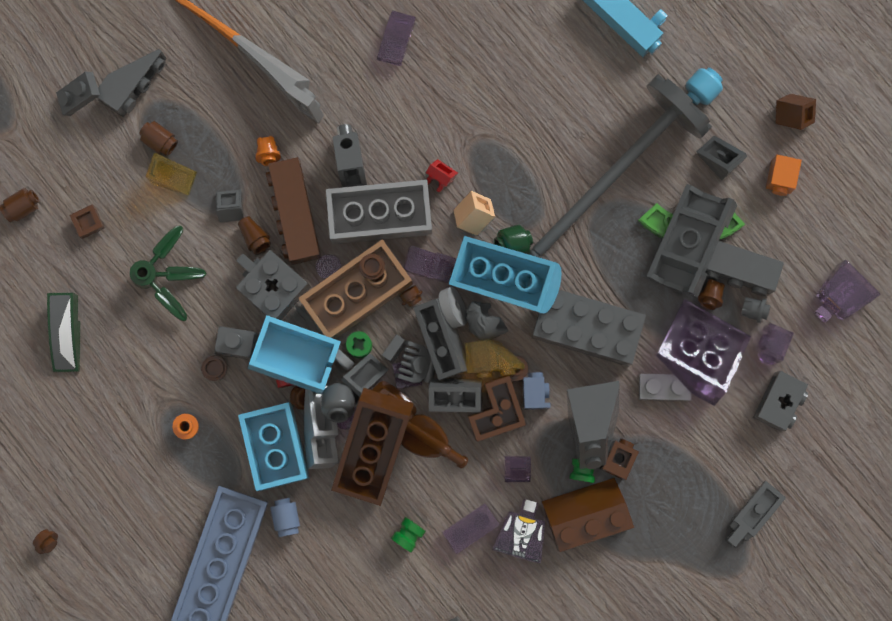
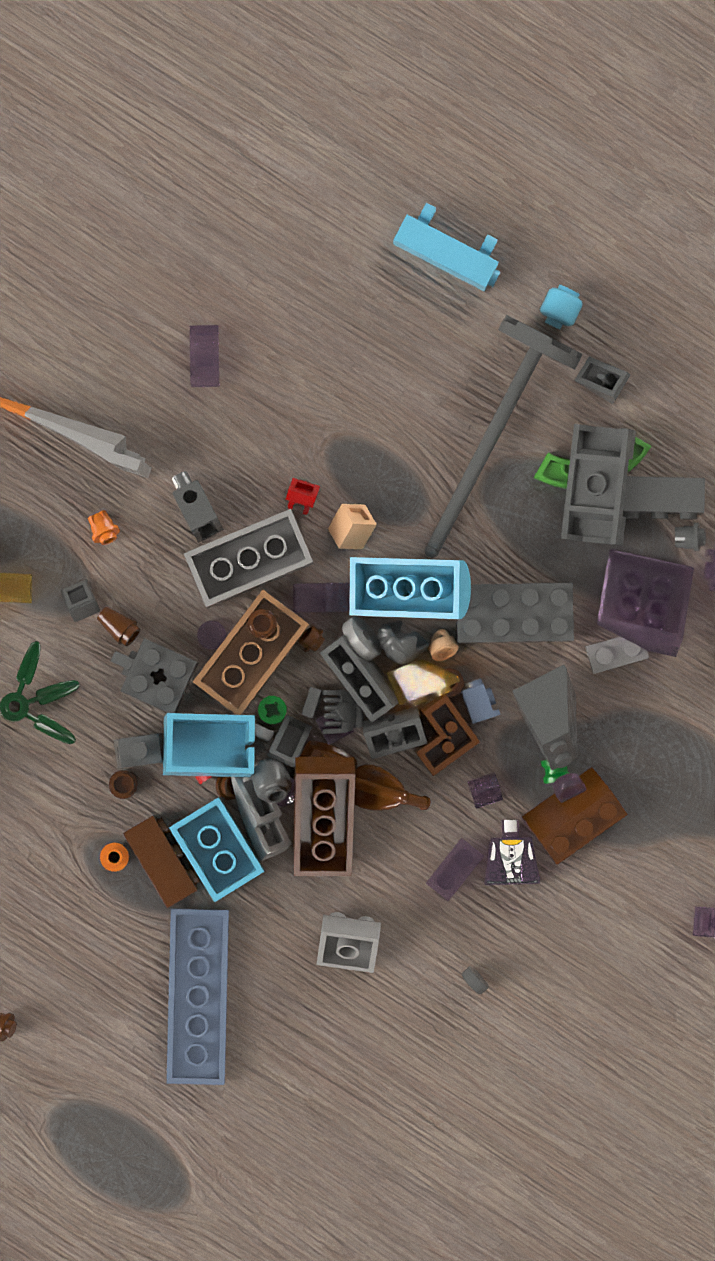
camera: 25 degrees left, 5 degrees up
reddish brown brick [266,157,321,265] -> none
sand blue brick [270,498,300,537] -> none
green wheel [391,517,426,553] -> none
dark green head [494,225,533,254] -> none
reddish brown brick [600,438,639,480] -> none
reddish brown hose [697,279,725,310] -> none
orange brick [765,154,802,196] -> none
reddish brown panel [775,94,816,130] -> none
none -> reddish brown brick [123,815,200,908]
none -> light grey brick [316,912,381,973]
none -> light nougat tile [428,629,458,661]
none -> tile [552,773,587,803]

